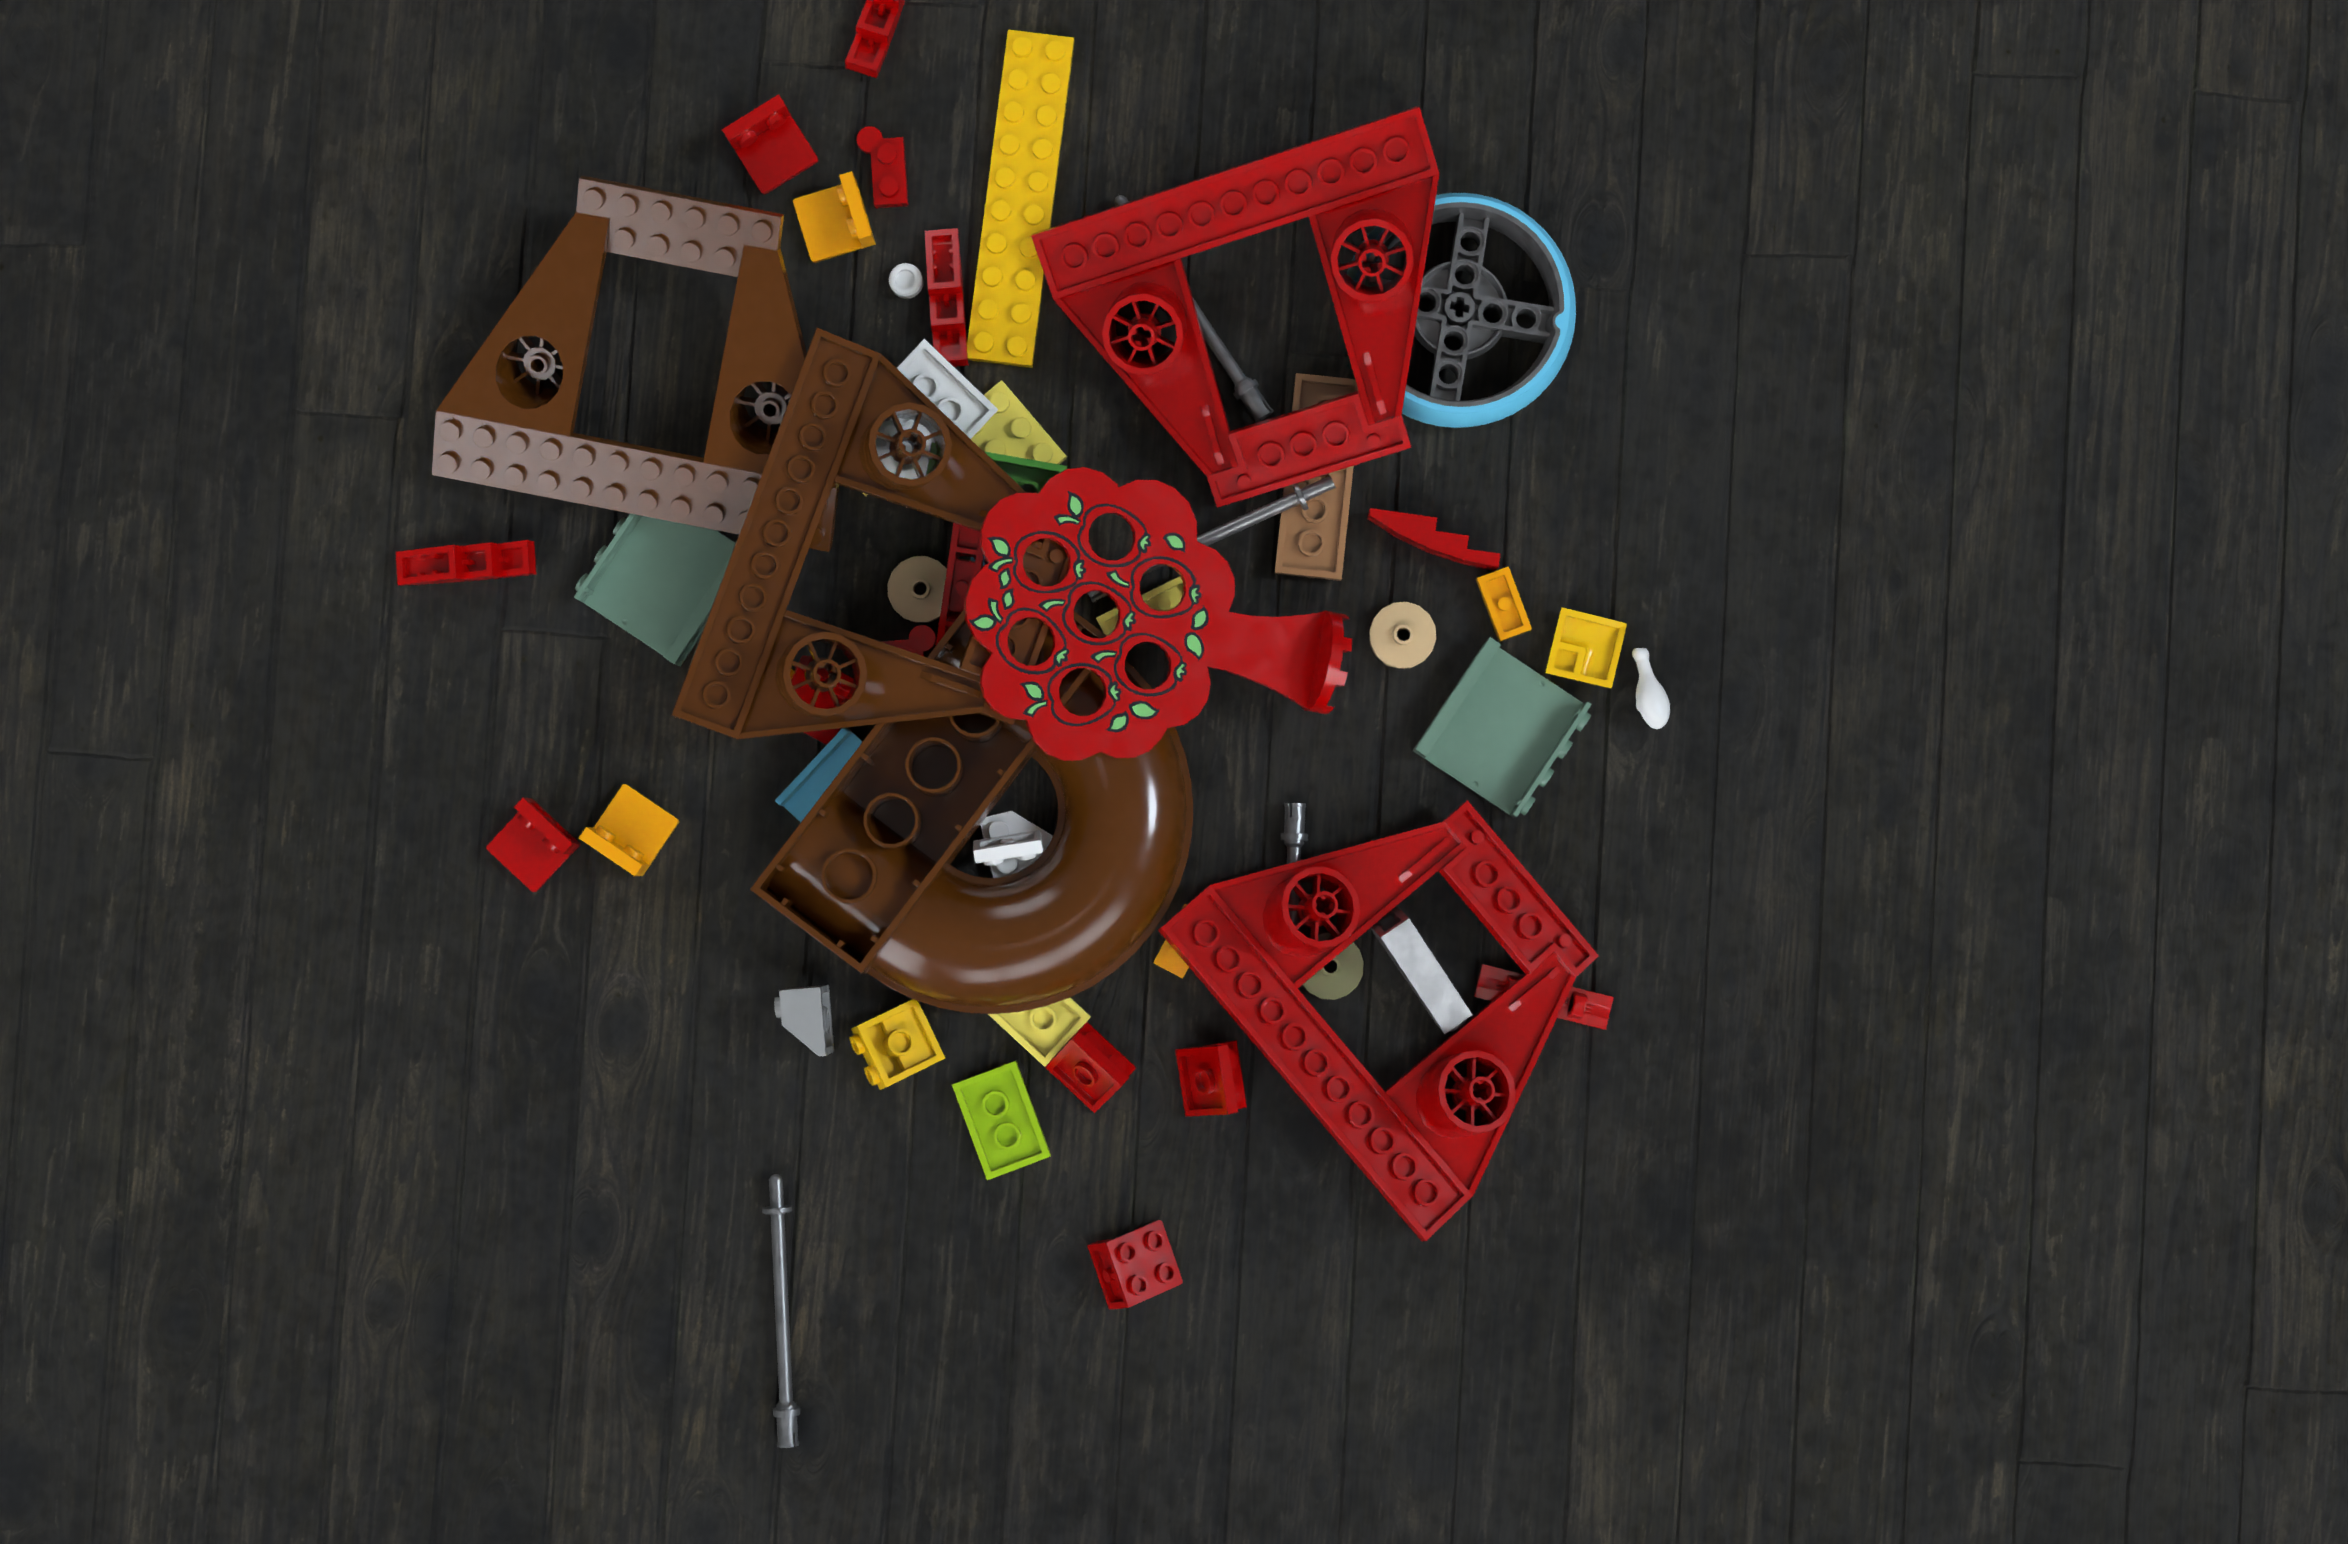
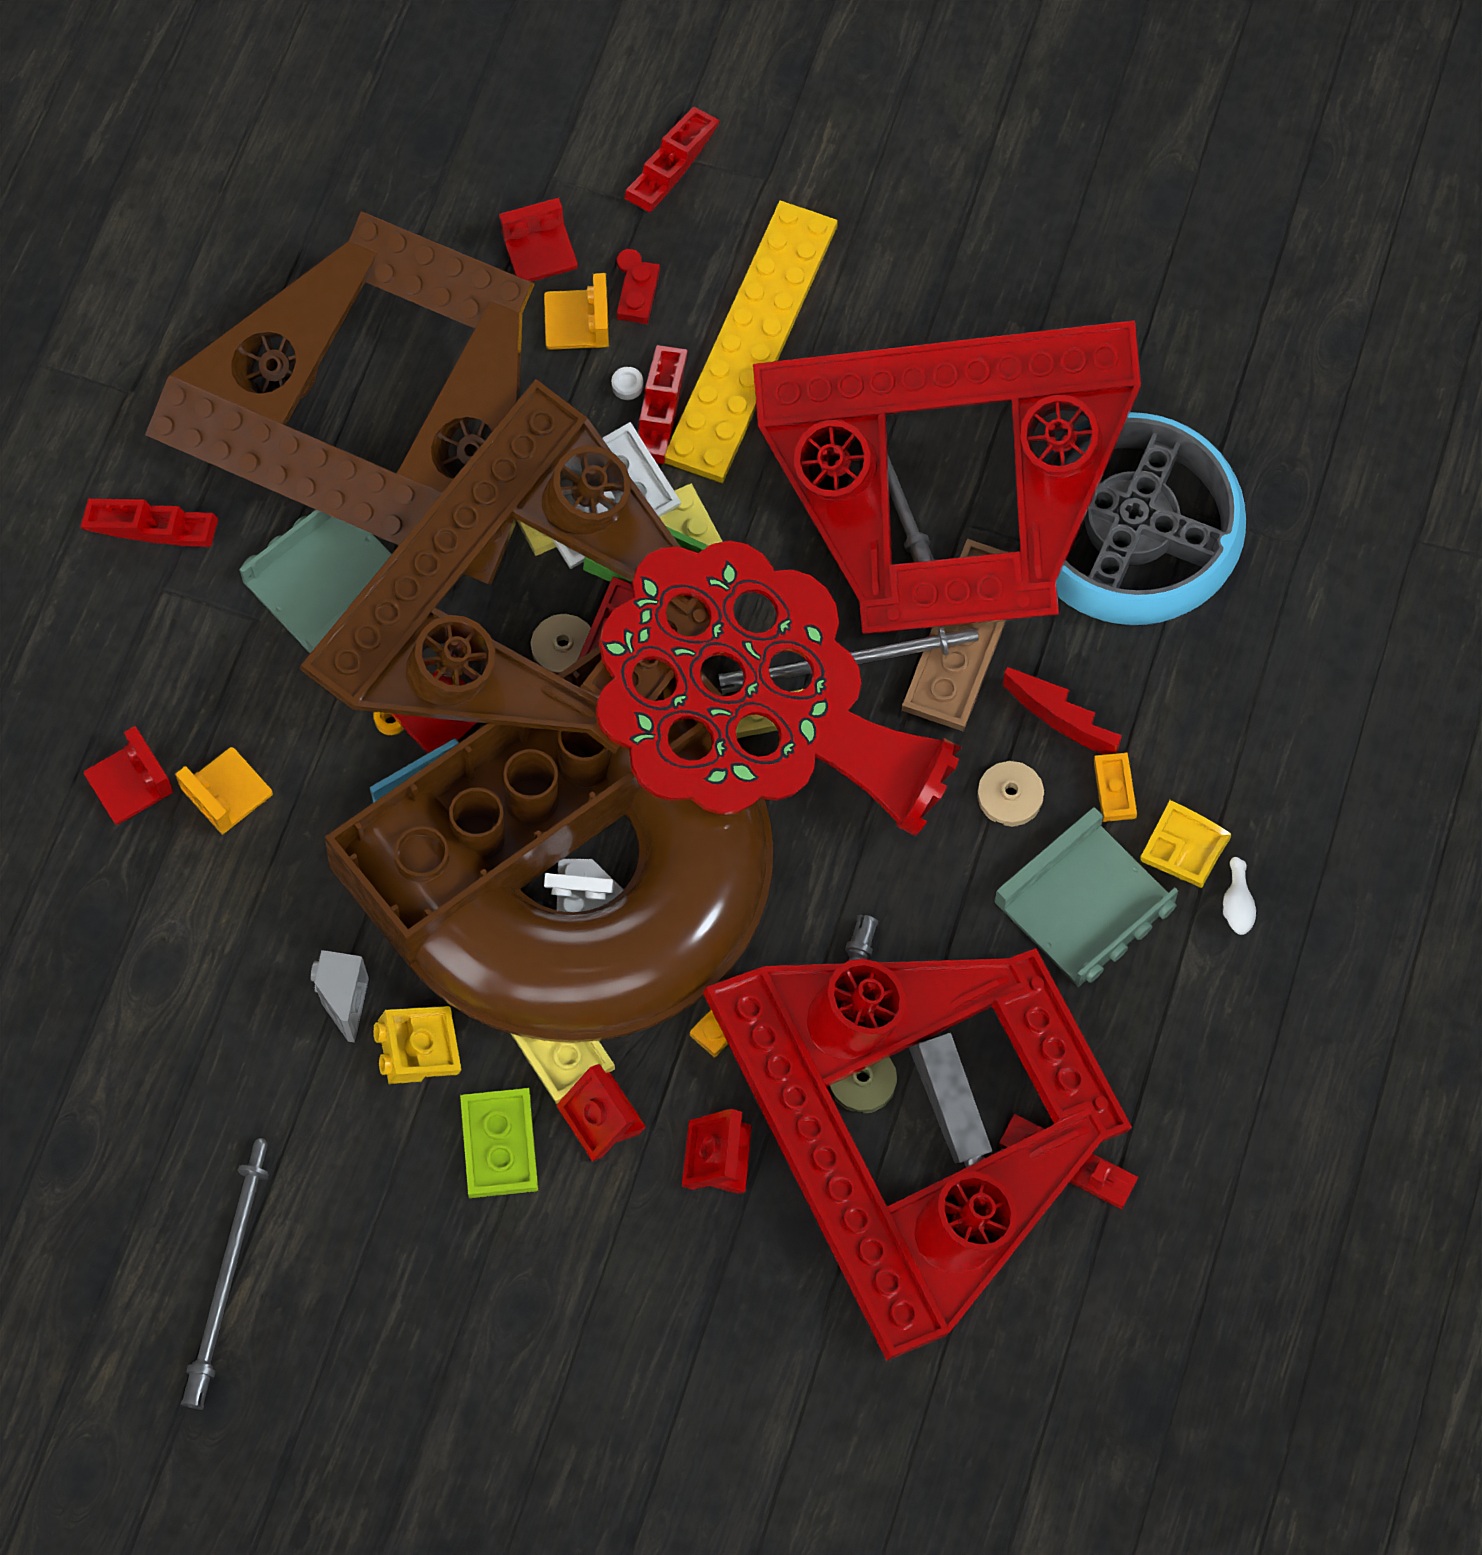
camera: 10 degrees right, 20 degrees down
red bracket [1087,1220,1183,1310] -> none

